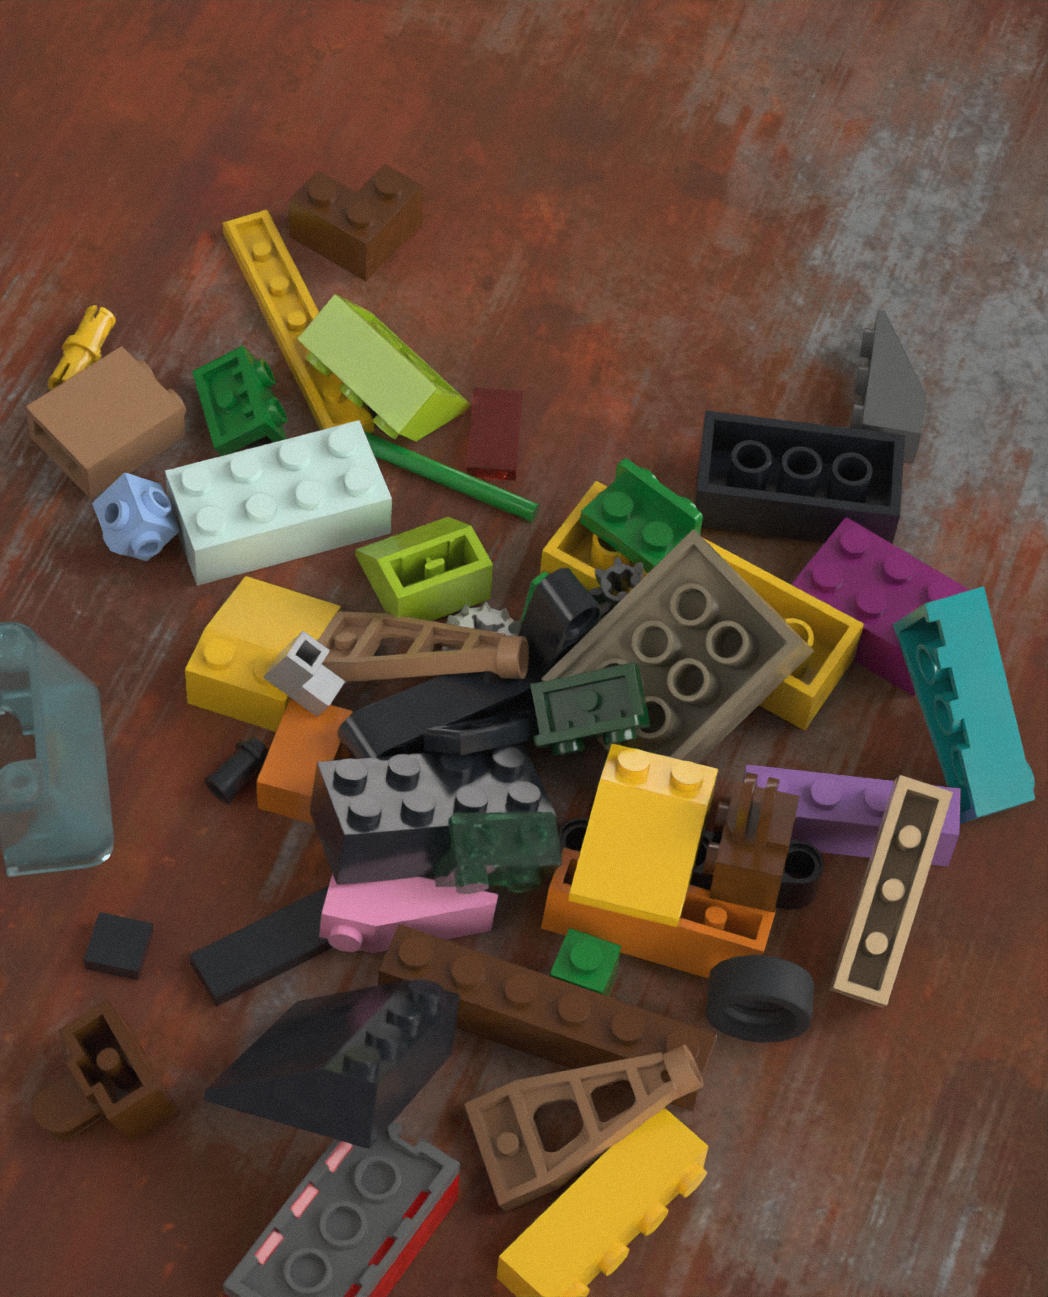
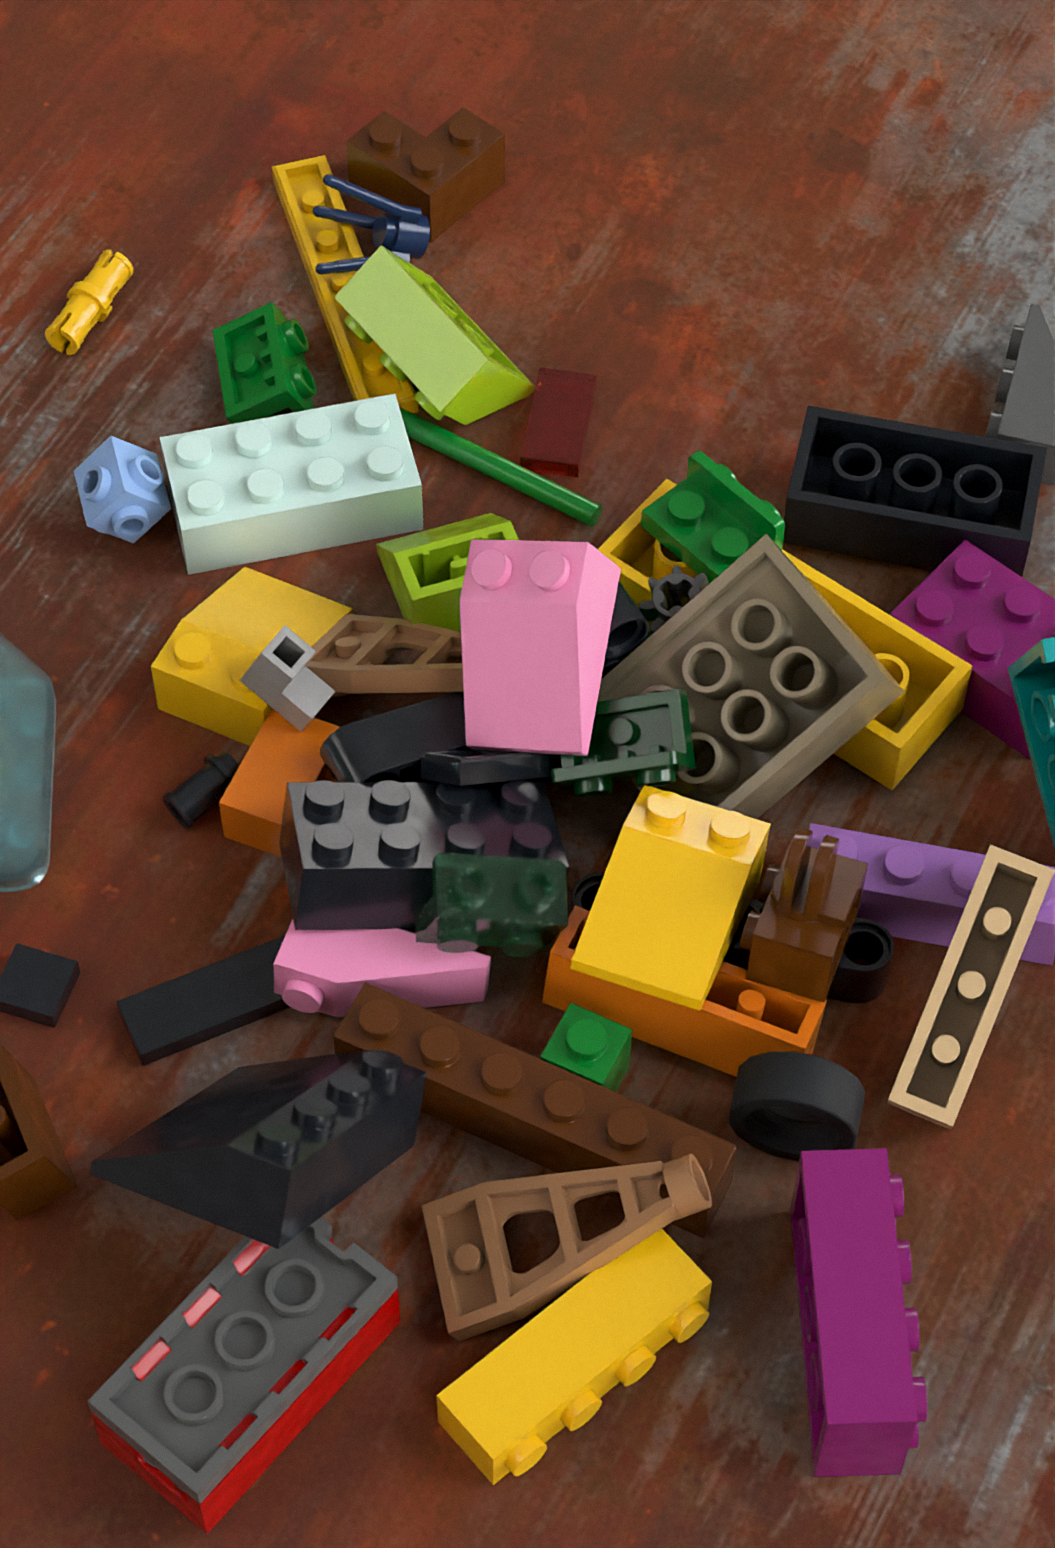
camera: 10 degrees right, 0 degrees up
medium nougat brick [25,346,186,499] -> none
none -> dark blue plant [313,175,430,275]
none -> bright pink slope [460,539,621,756]
none -> magenta brick [790,1148,927,1477]

